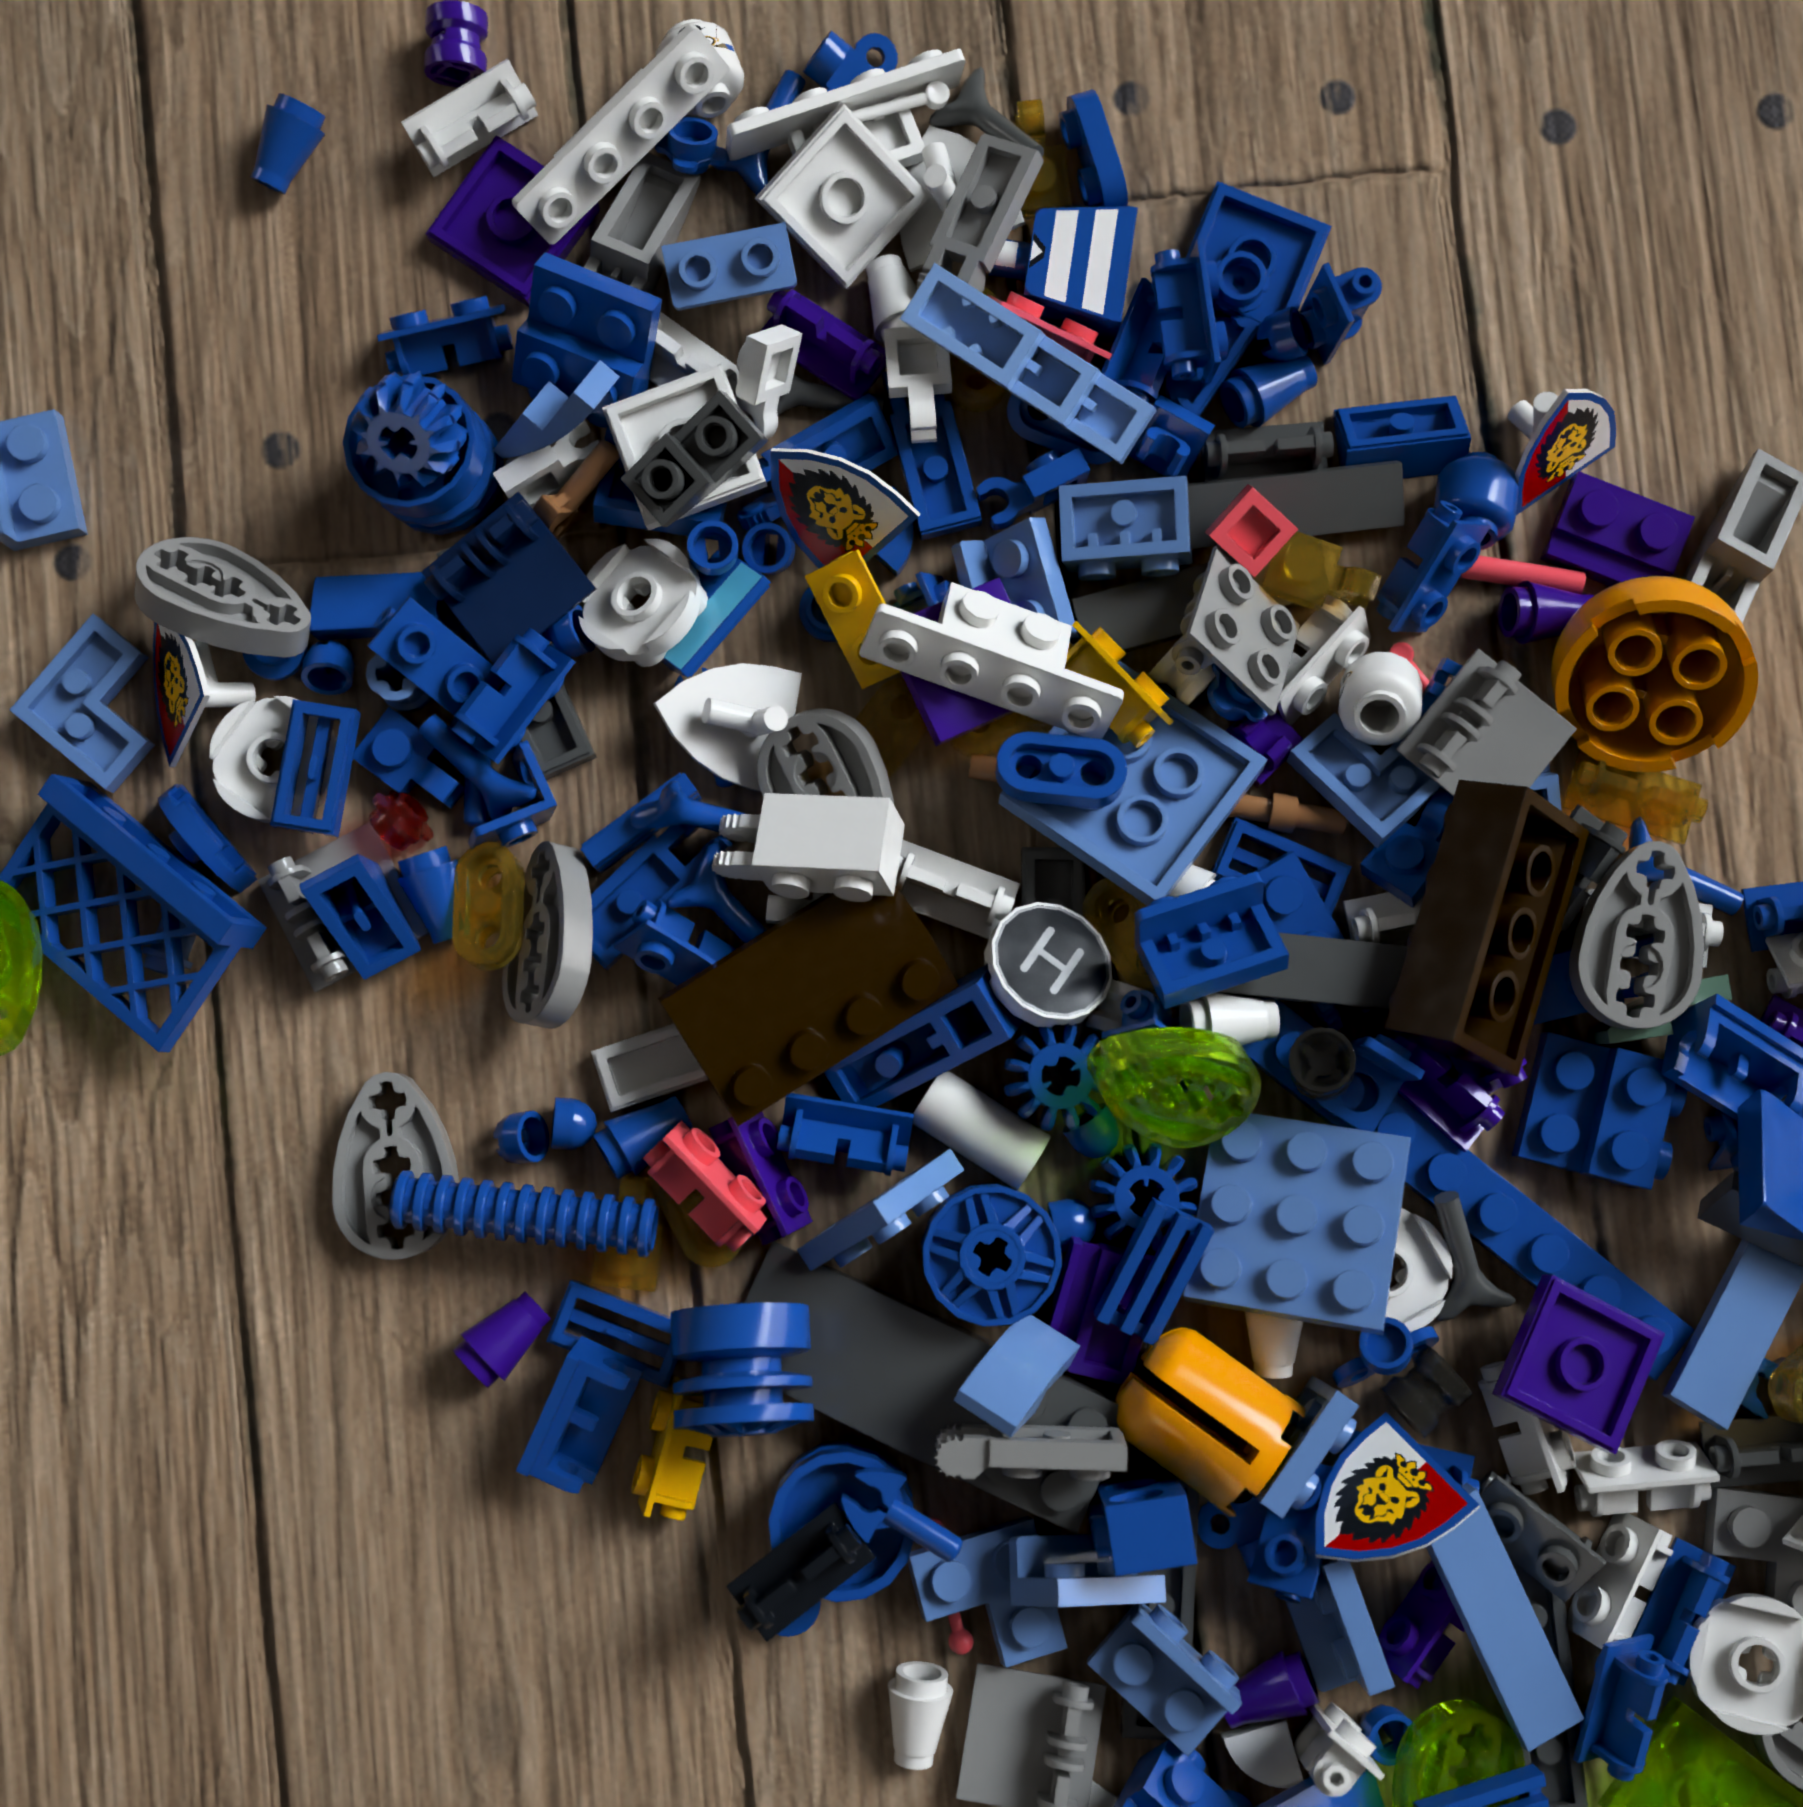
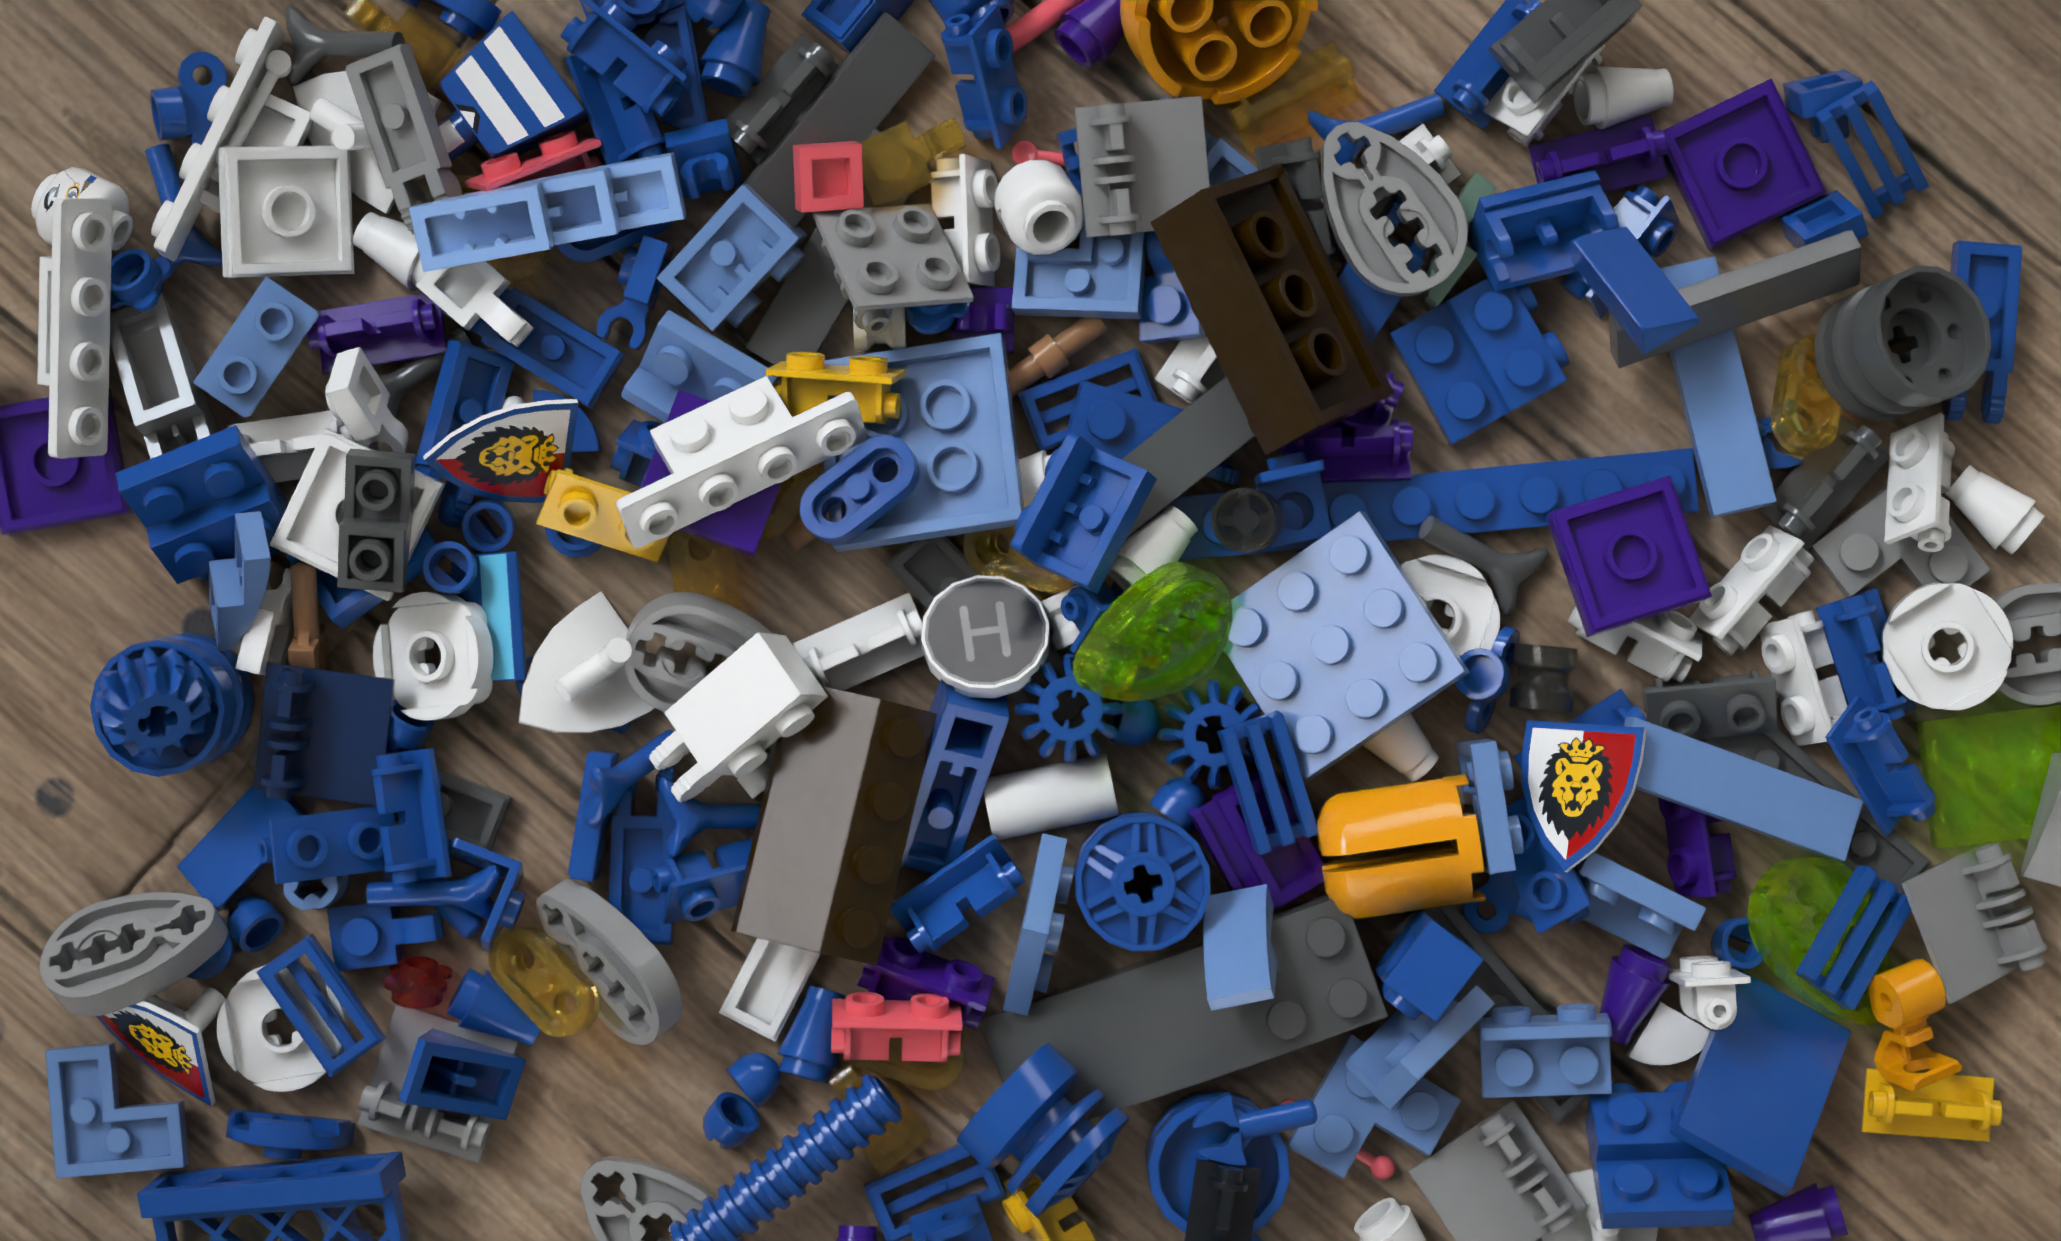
camera: 45 degrees left, 5 degrees up
blue hinge [377,295,514,375] -> none
light grey hinge [934,1424,1128,1481] -> none

